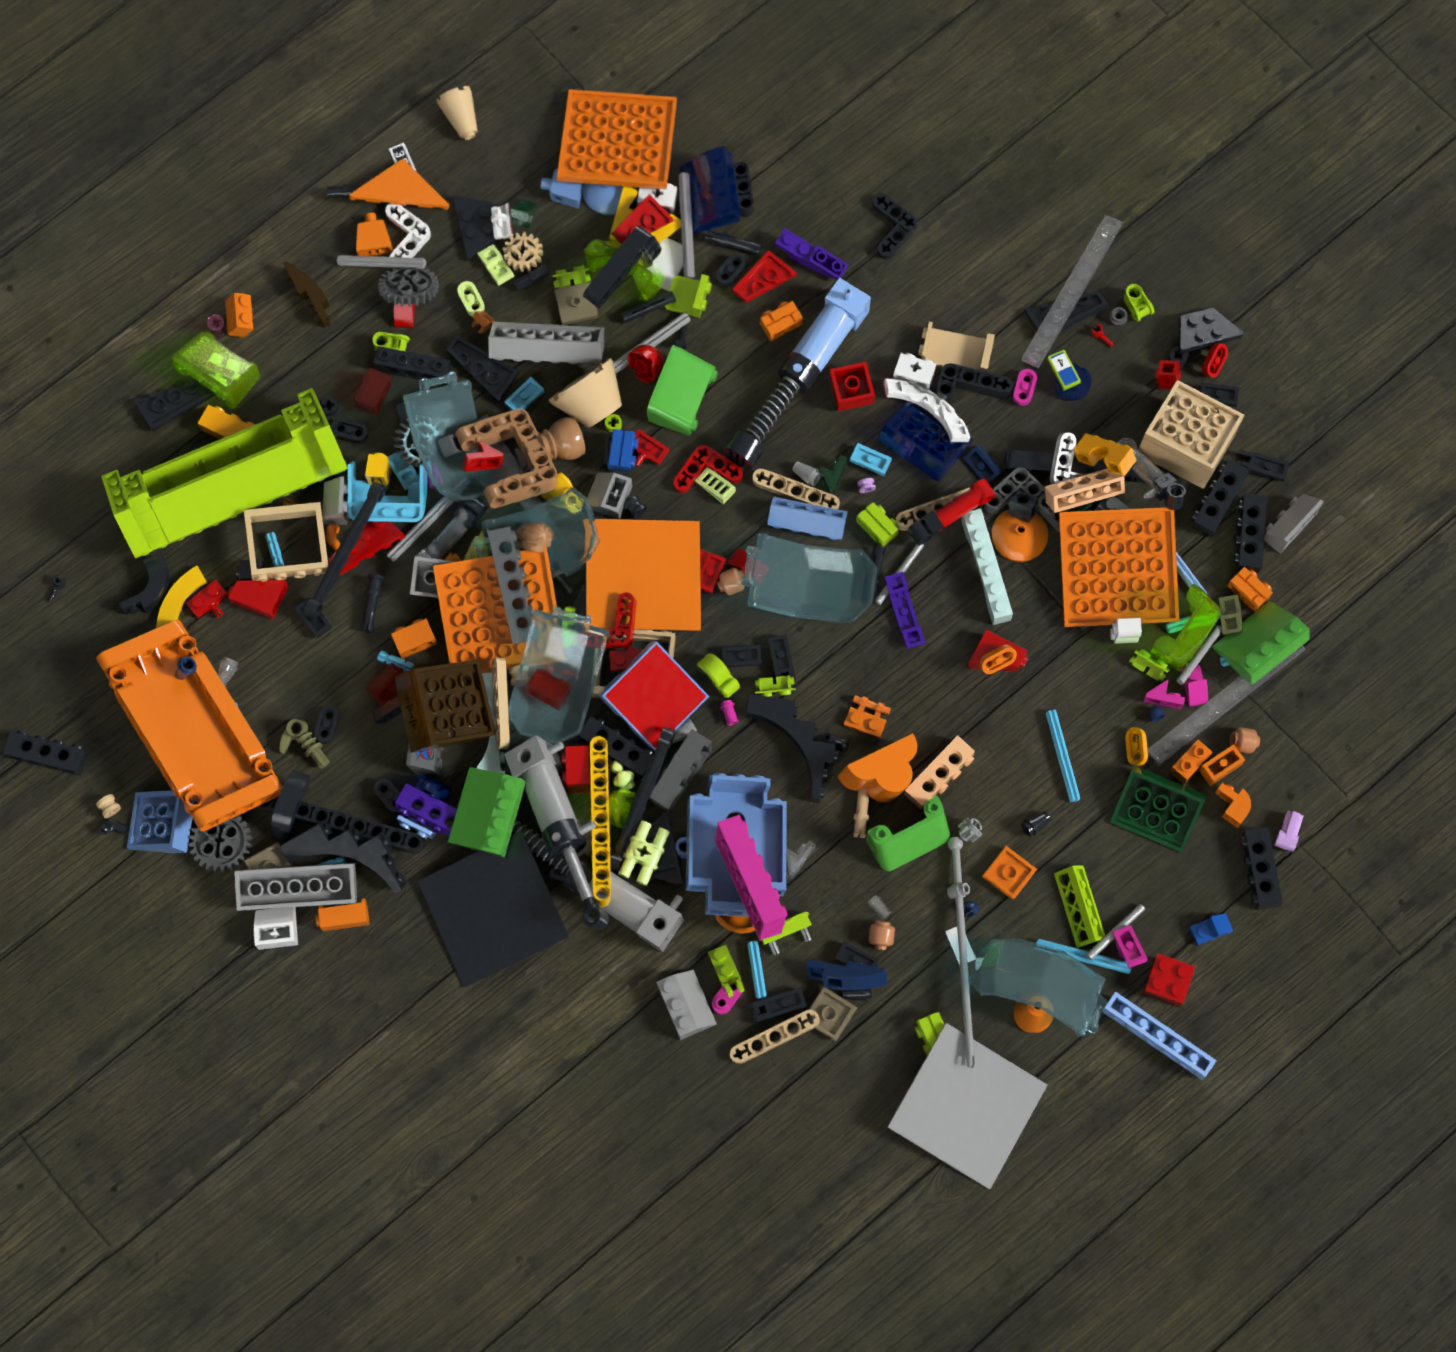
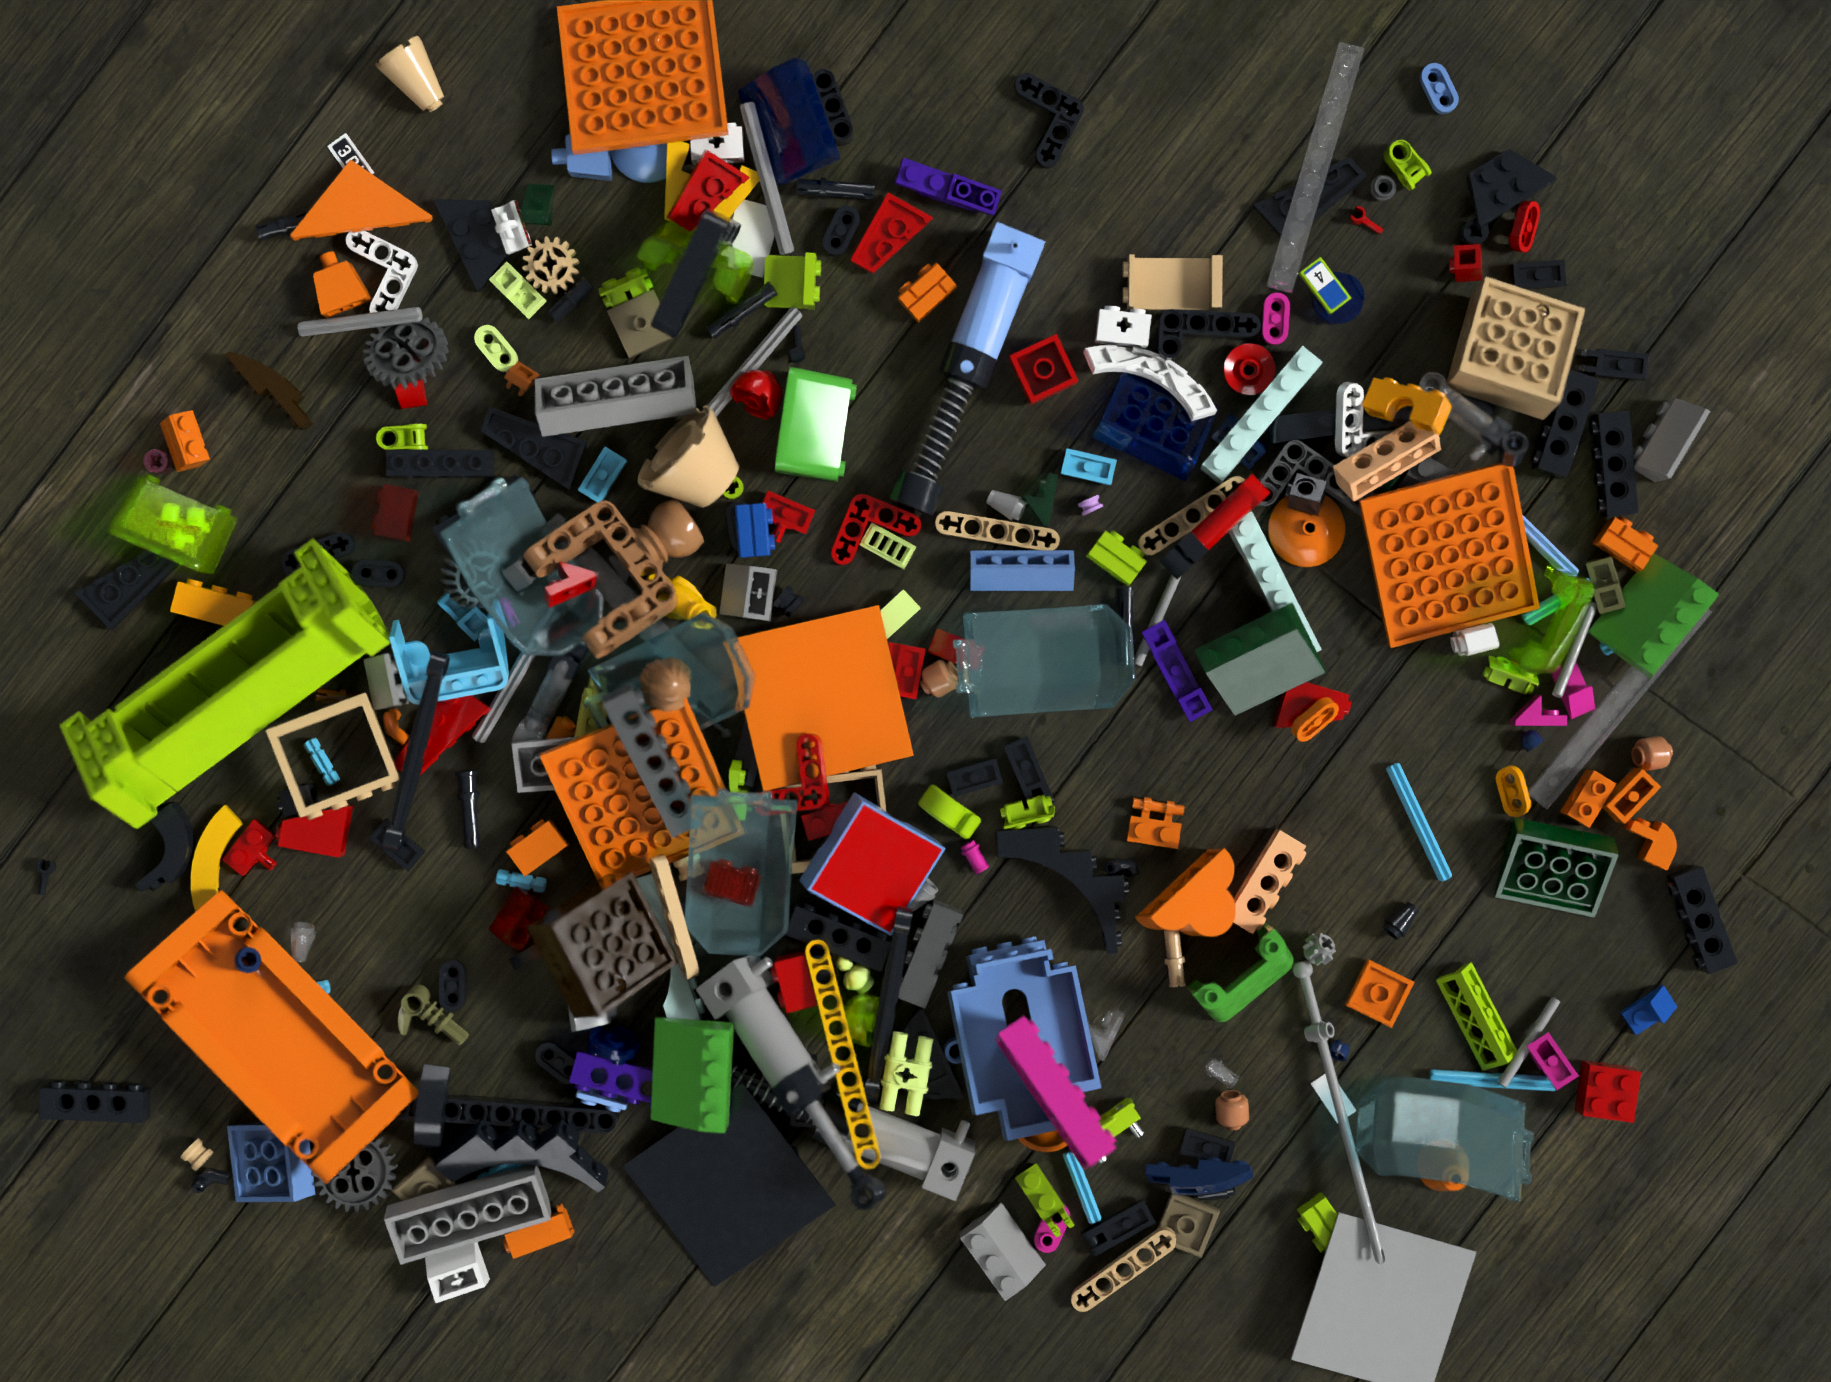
camera: 20 degrees left, 15 degrees up
yellow brick [365,453,392,490] -> none
light blue brick [1102,992,1216,1080] -> none
lavender piece [1274,811,1303,852] -> none
none -> yellowish green slope [880,589,921,639]
none -> slope [1195,602,1327,716]
none -> light aqua arch [1200,346,1322,485]
none -> red dish [1224,343,1275,395]
none -> medium blue plate [1419,63,1459,114]

